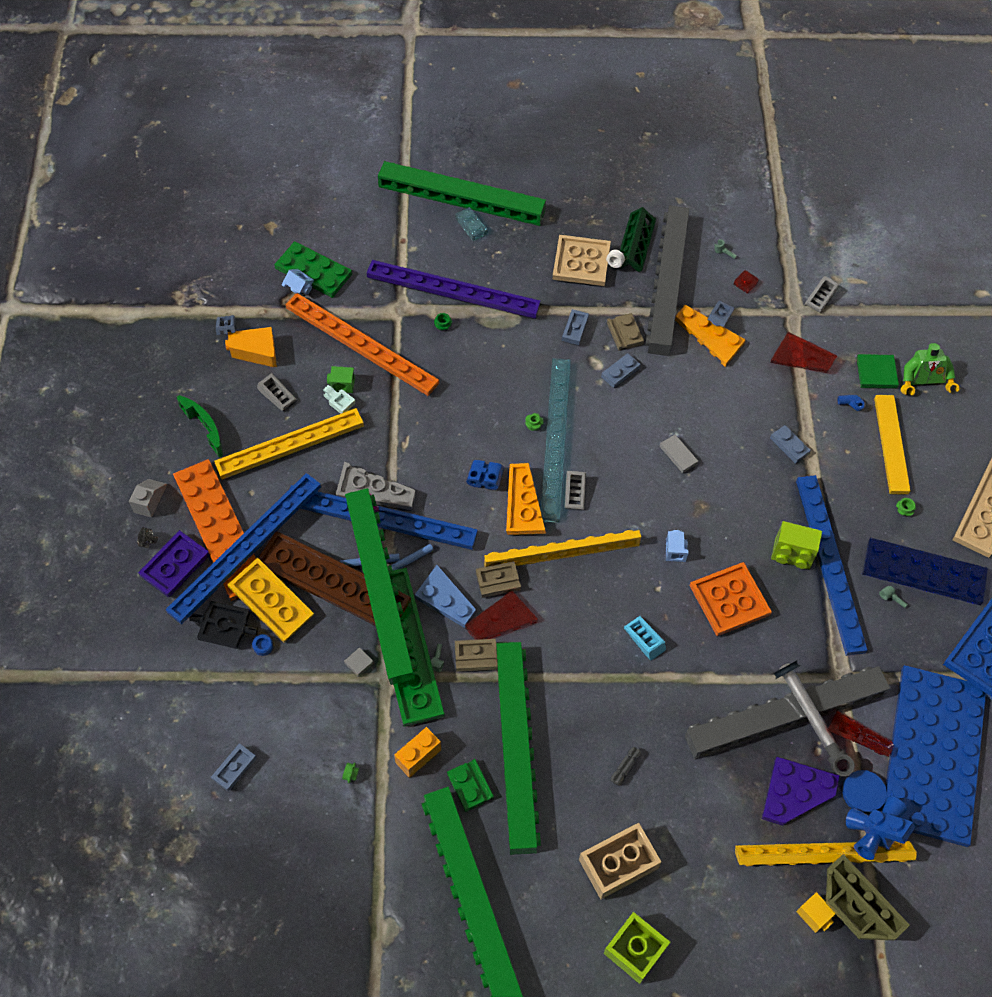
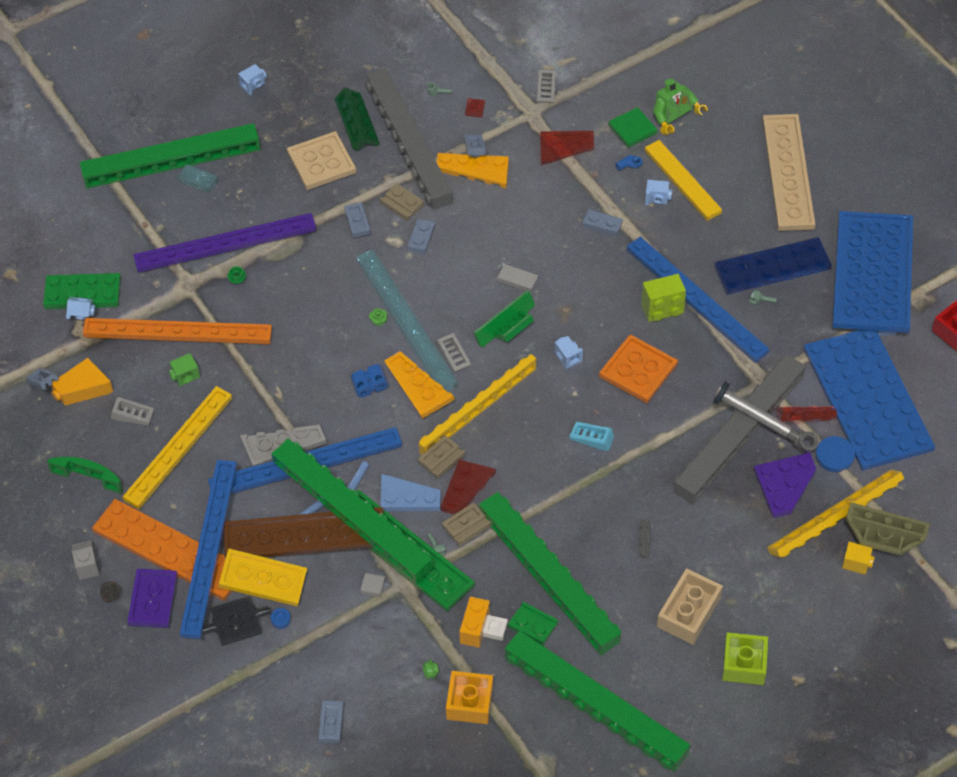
camera: 30 degrees left, 5 degrees down
light aqua plate [323,385,355,414] -> none
white tile [606,250,625,268] -> none
blue brick [846,796,915,860] -> none
bright green plate [896,498,916,516] -> none
none -> light blue brick [238,64,267,95]
none -> light orange brick [446,671,493,724]
none -> green bracket [474,291,535,347]
none -> white plate [483,615,508,641]
none -> light blue brick [645,180,672,205]

